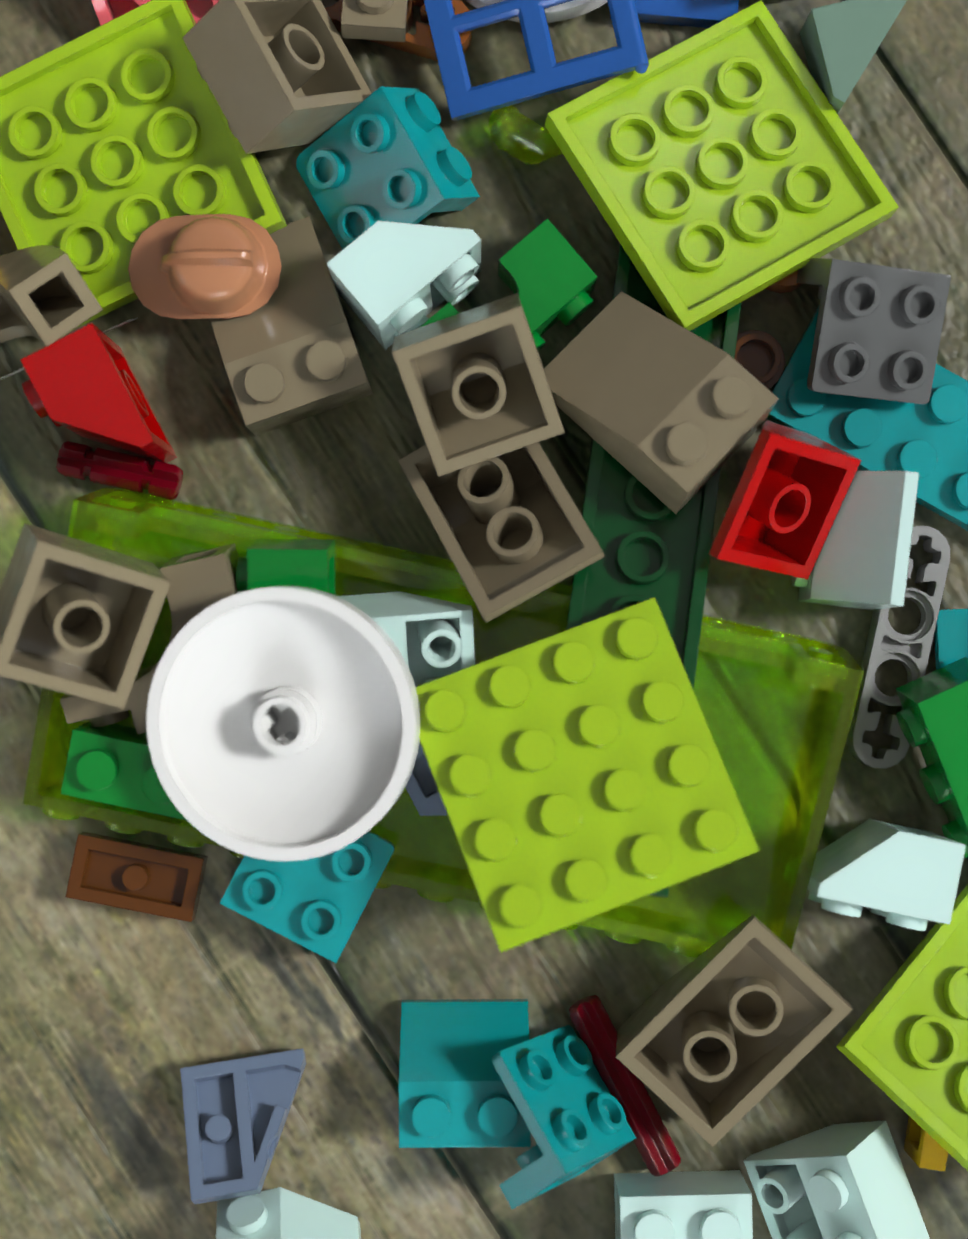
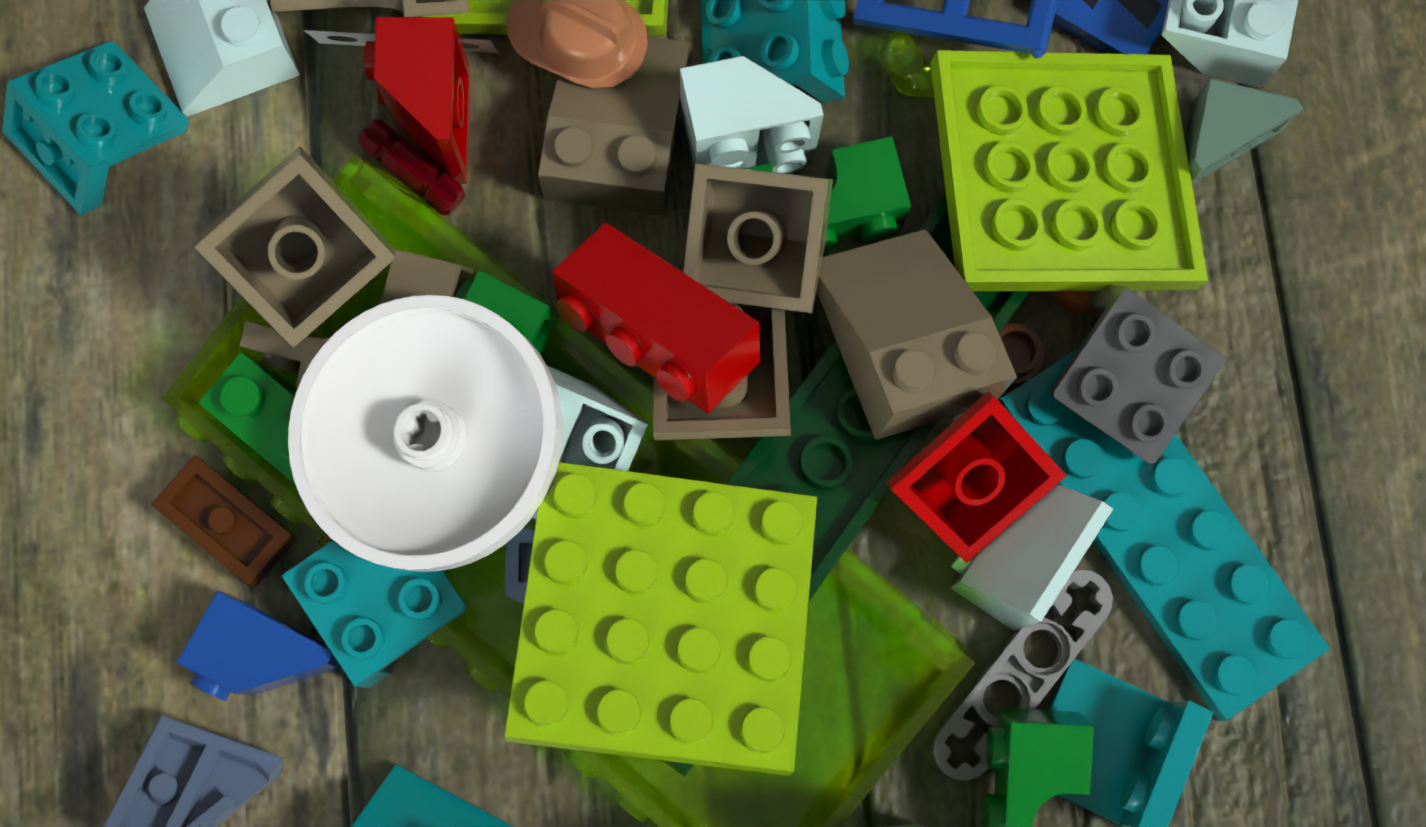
camera: 25 degrees right, 10 degrees down
none -> blue slope [176,591,341,701]
none -> red brick [552,223,760,414]

